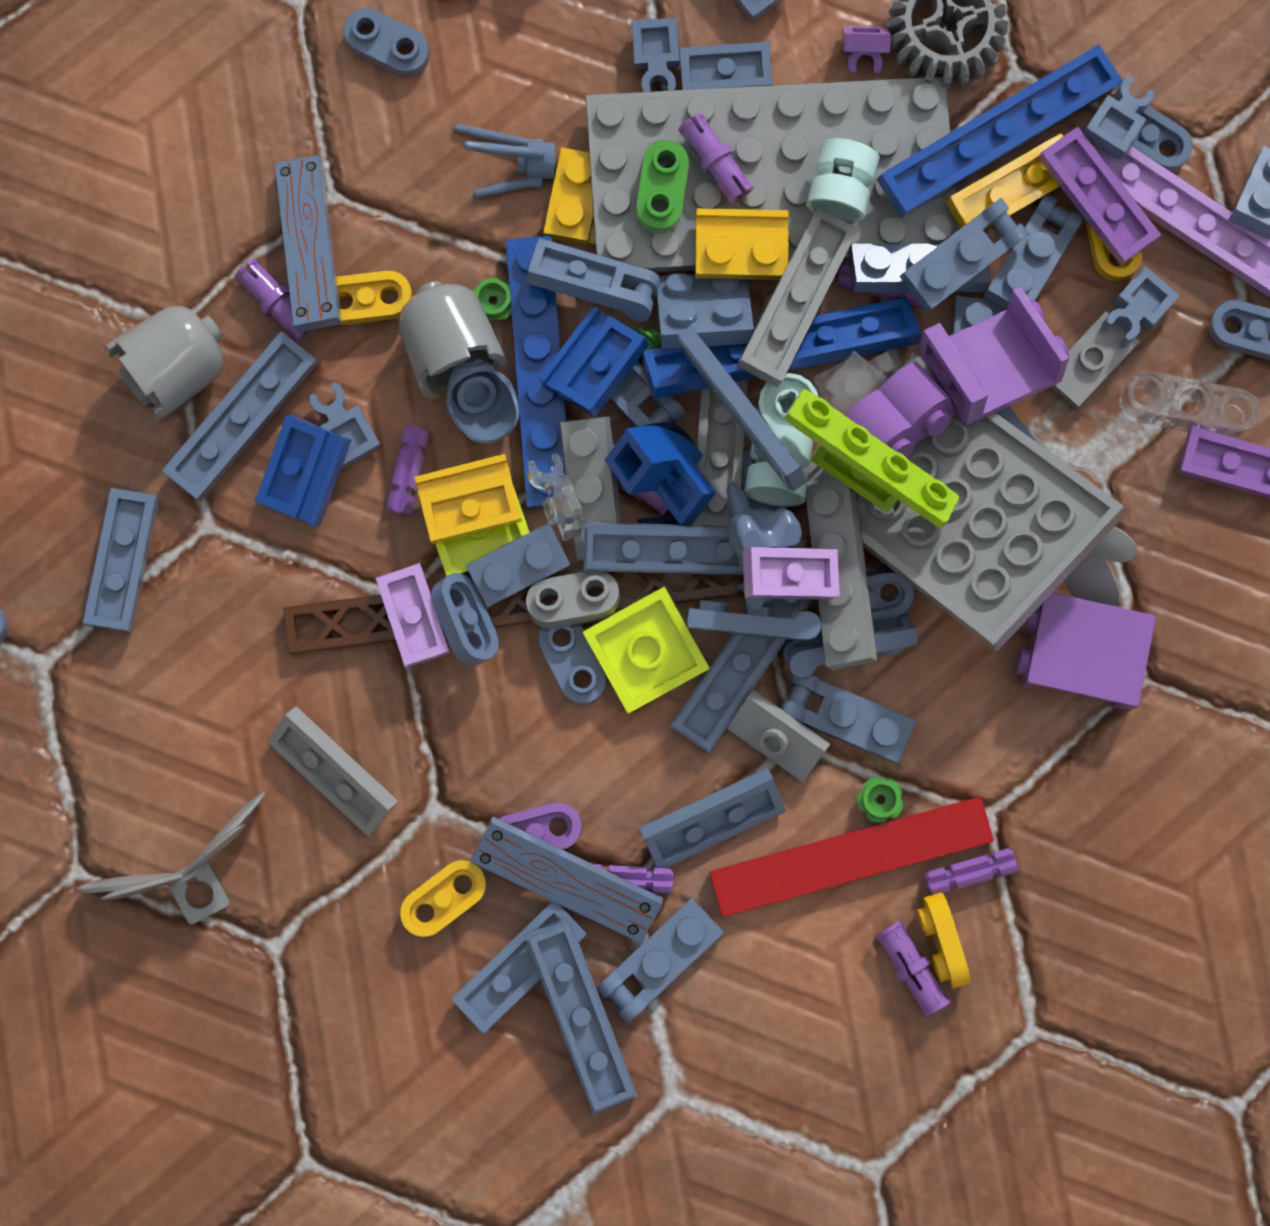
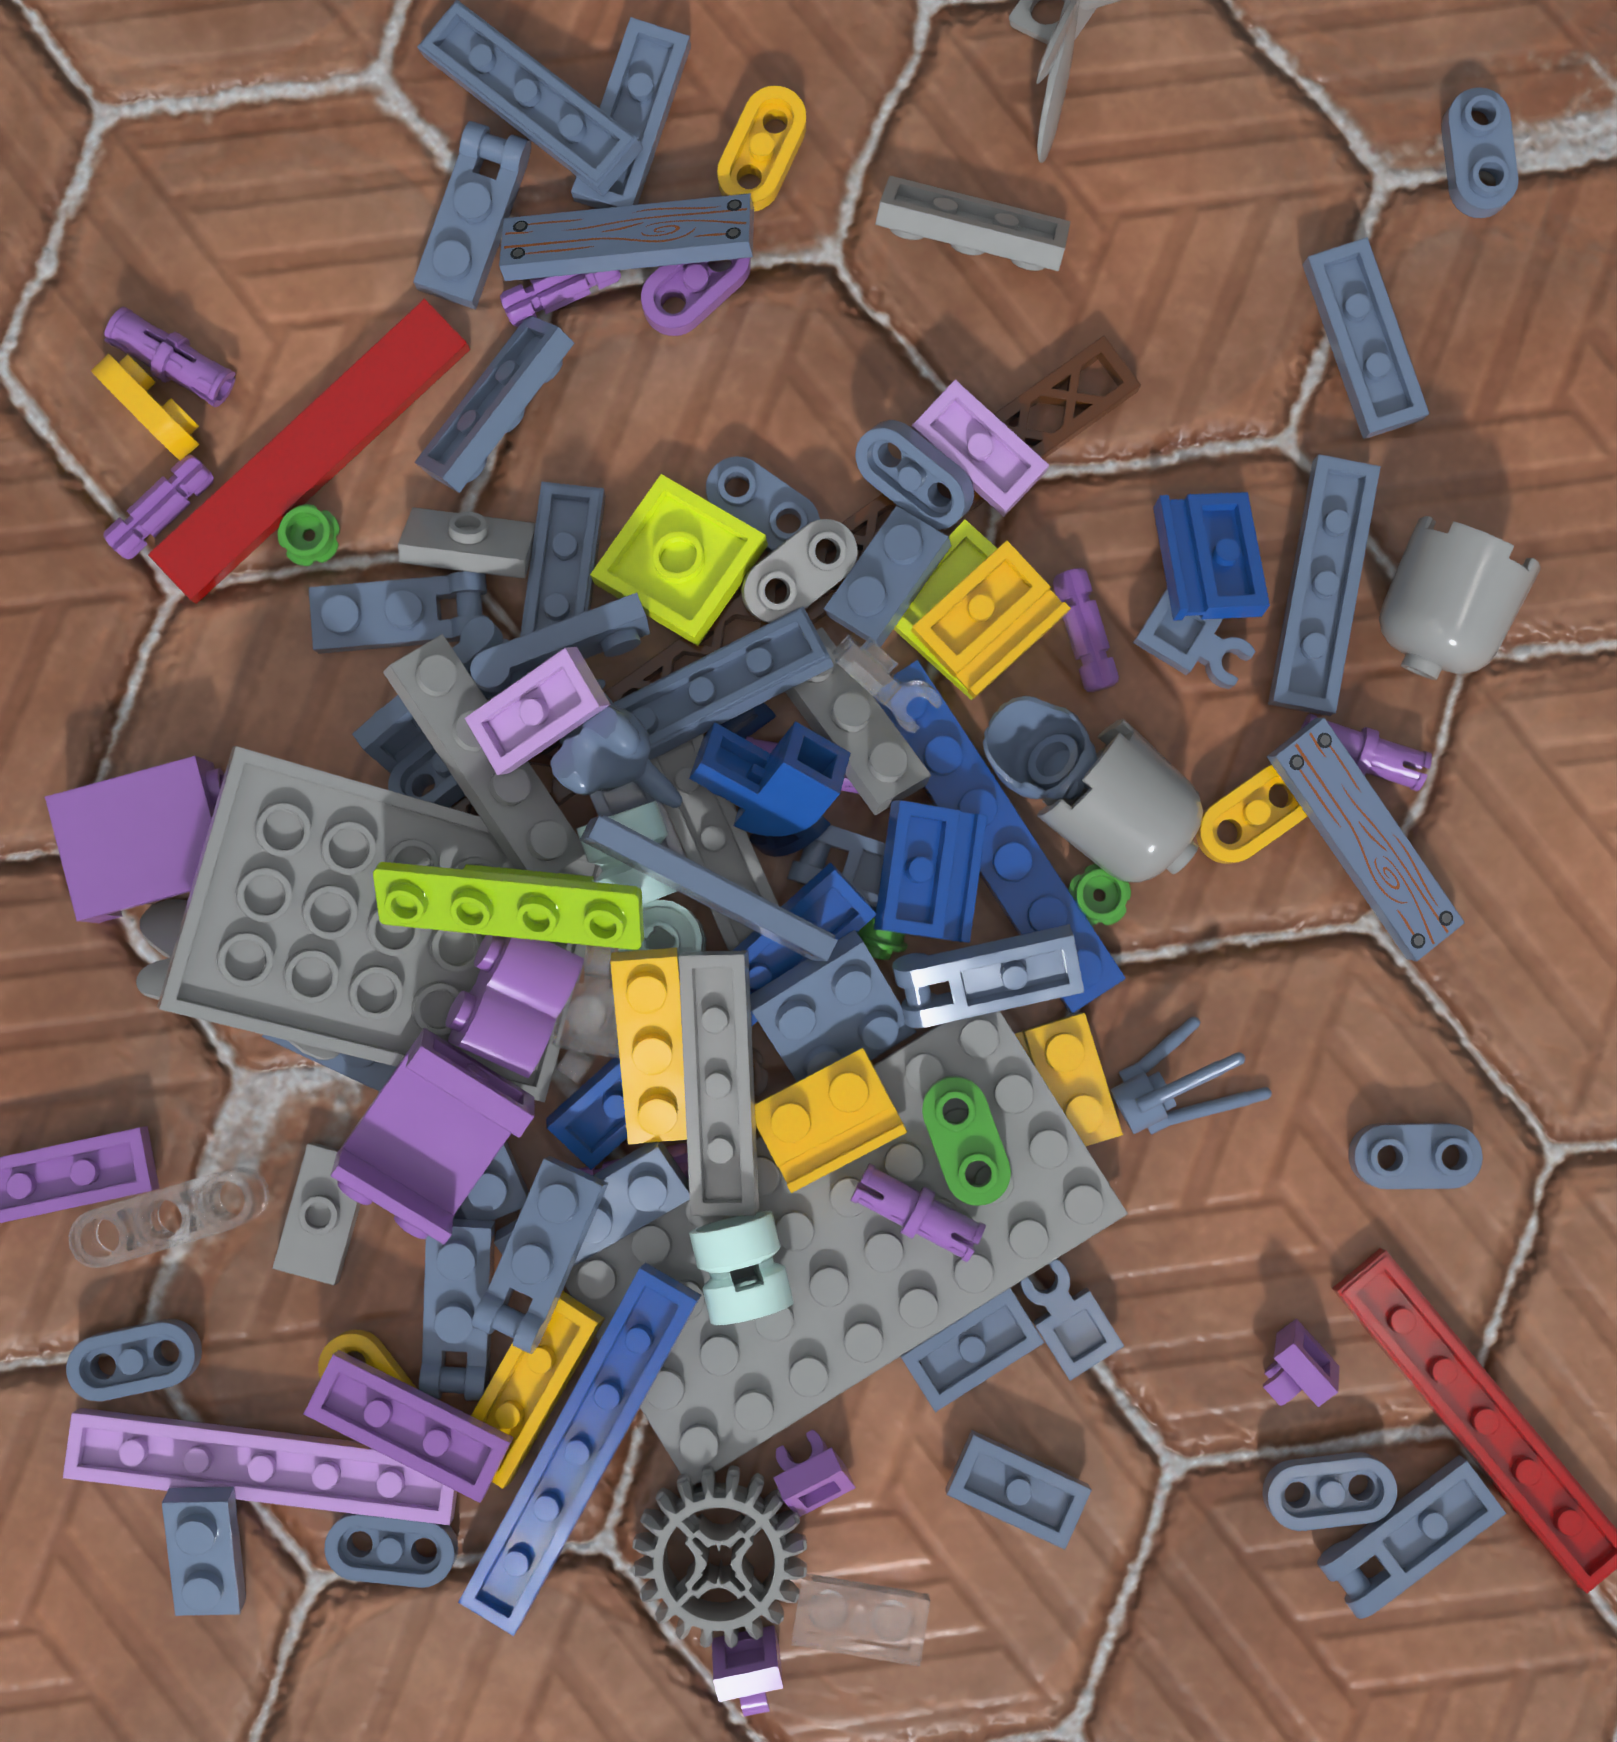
camera: 150 degrees right, 5 degrees up
sand blue plate [1083,76,1154,161] -> none
sand blue plate [1100,266,1180,348] -> none
none -> yellow plate [610,947,687,1144]

